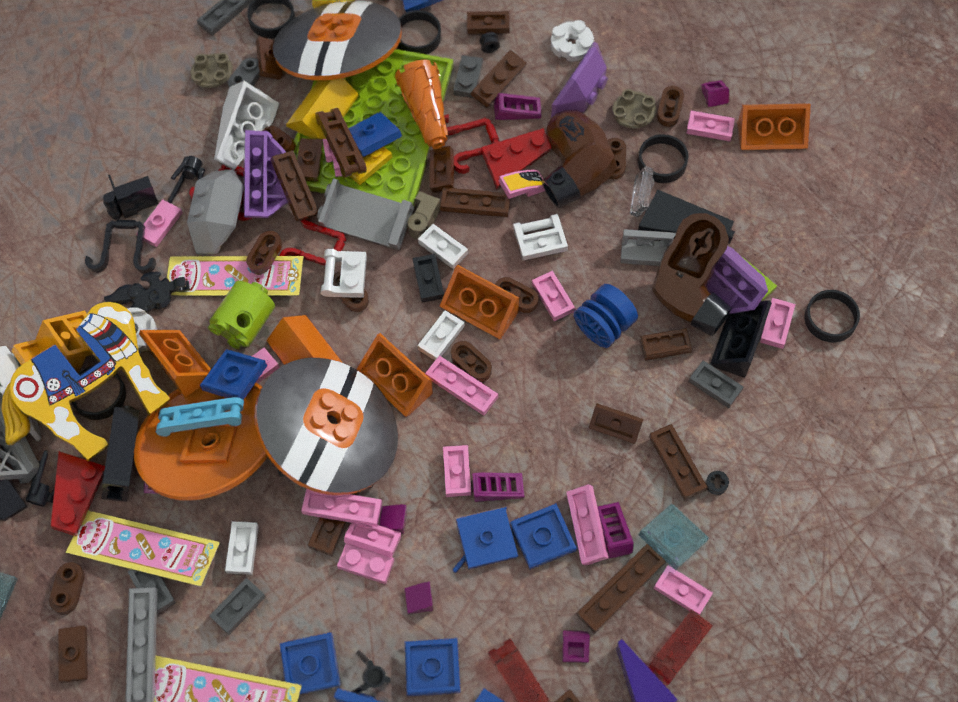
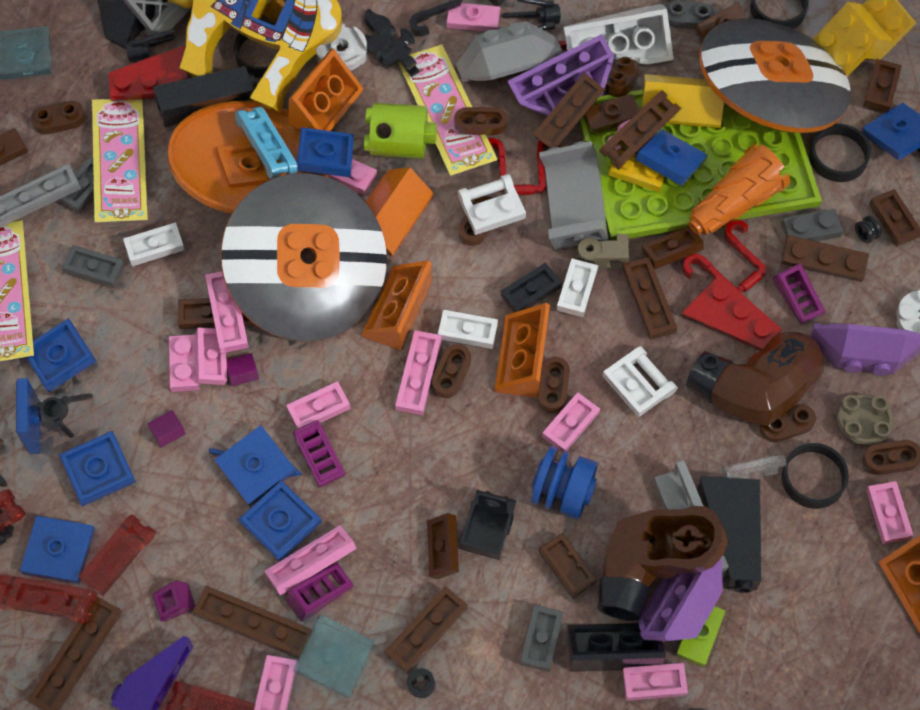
camera: 65 degrees right, 0 degrees up
slope [499,170,545,199] -> none
none -> black piece [460,490,517,560]

